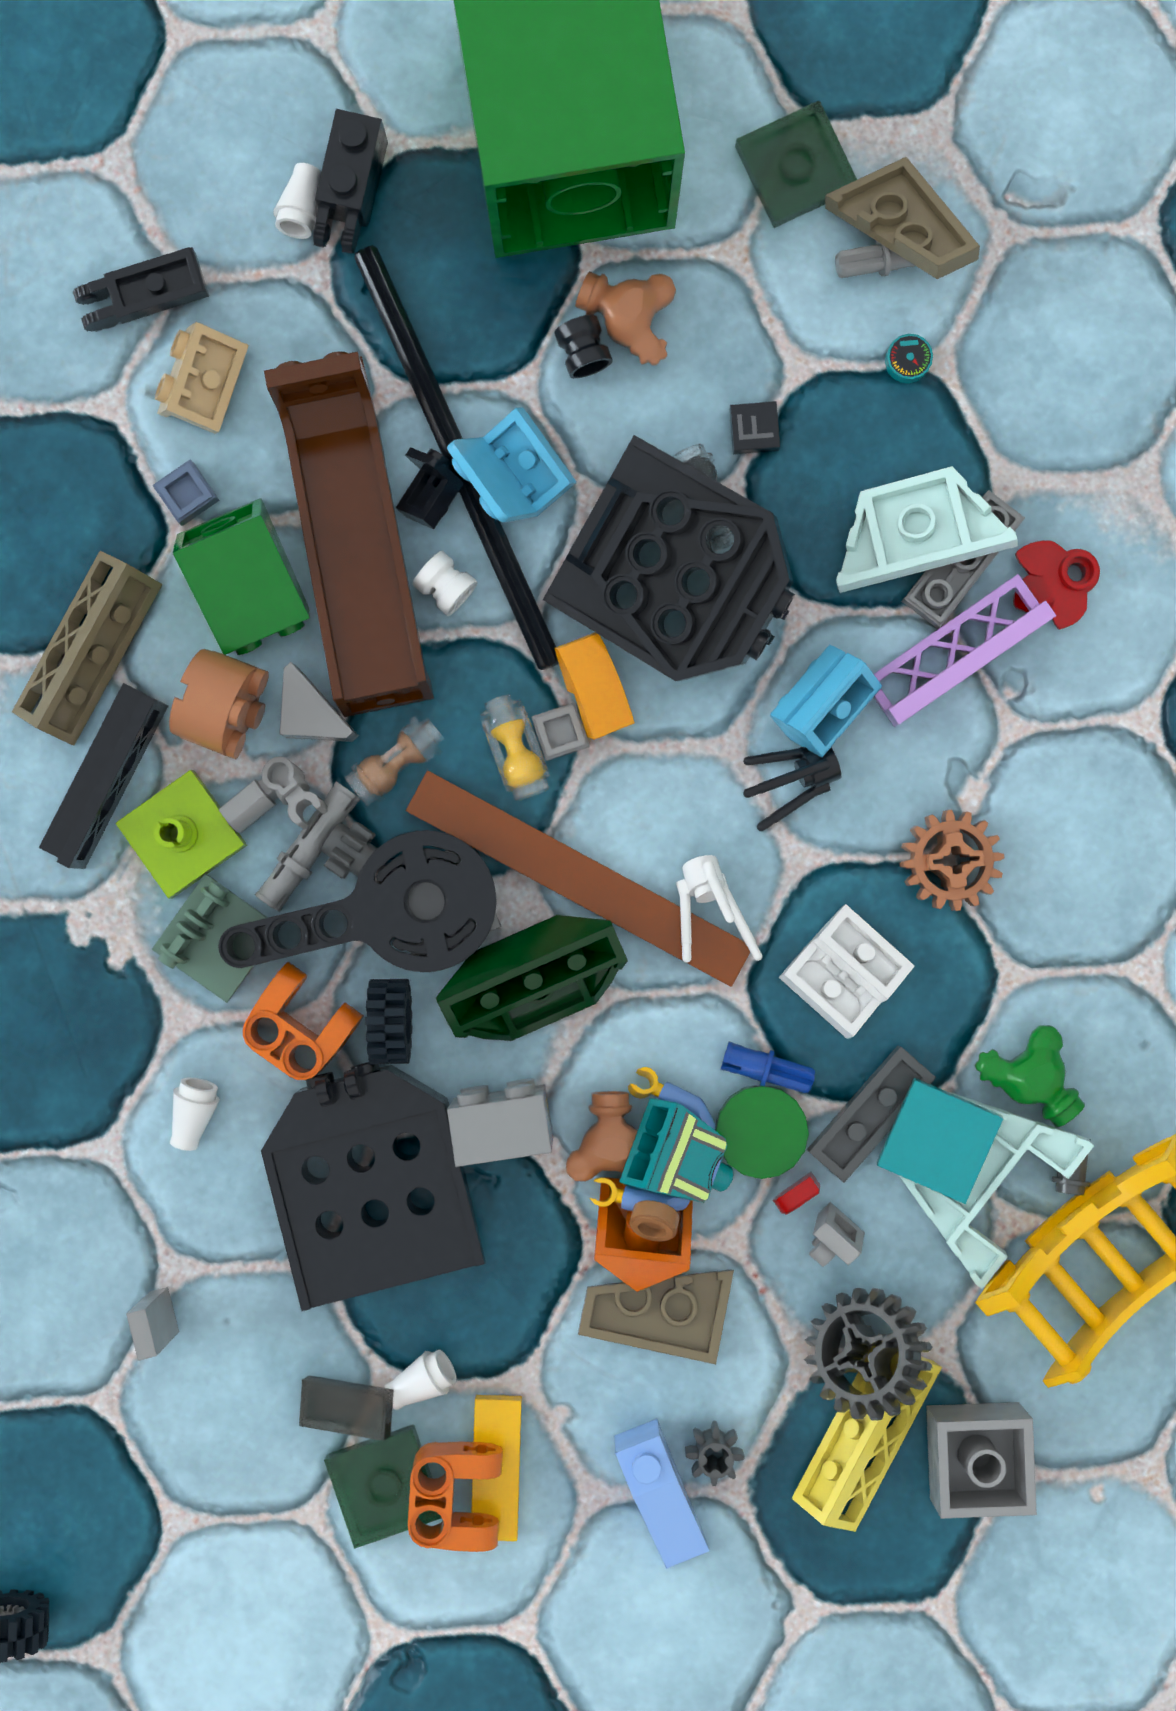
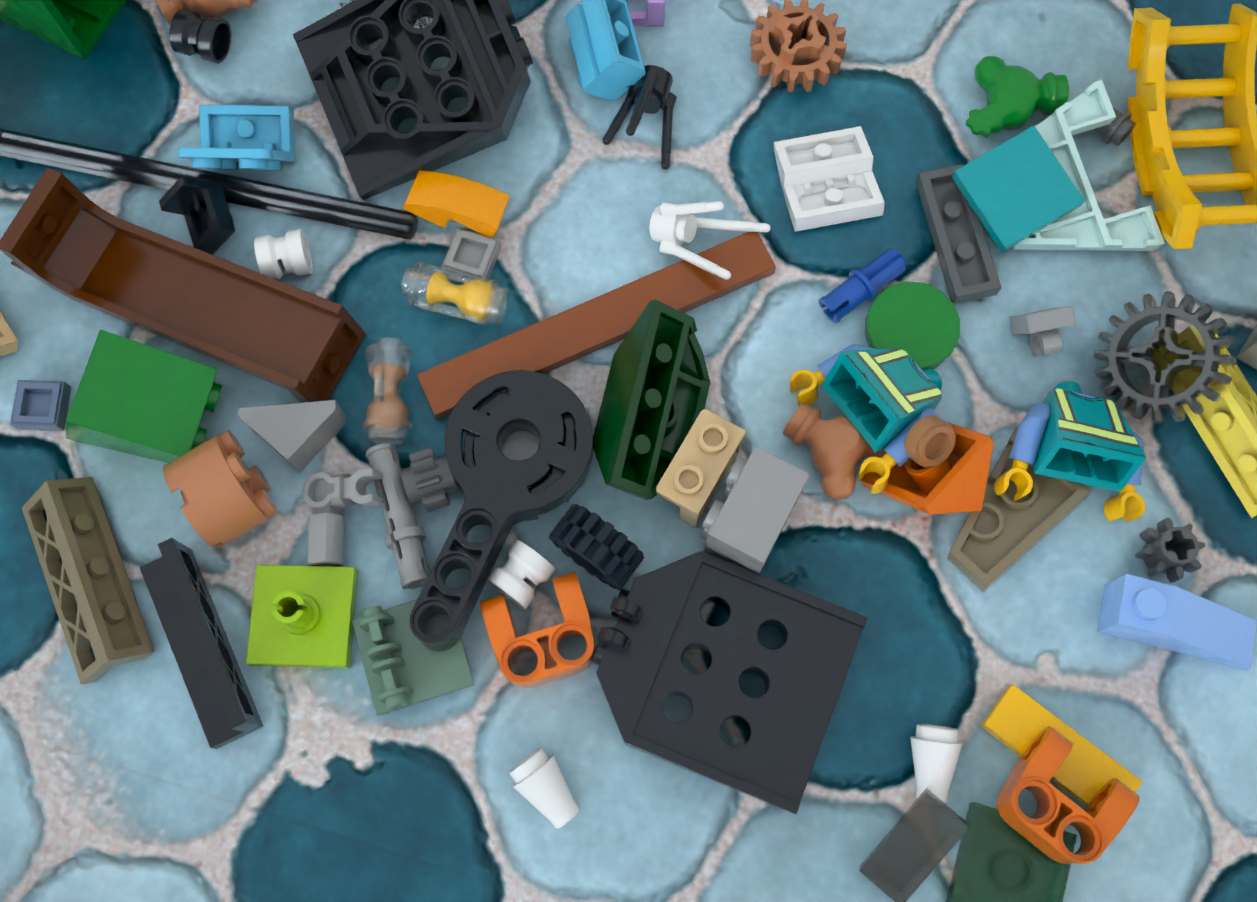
camera: 50 degrees left, 15 degrees down
red tile [772,1172,820,1215] -> none
none -> white wheel [487,540,556,610]
none -> tan bracket [656,409,746,528]
none -> torso [994,381,1146,522]

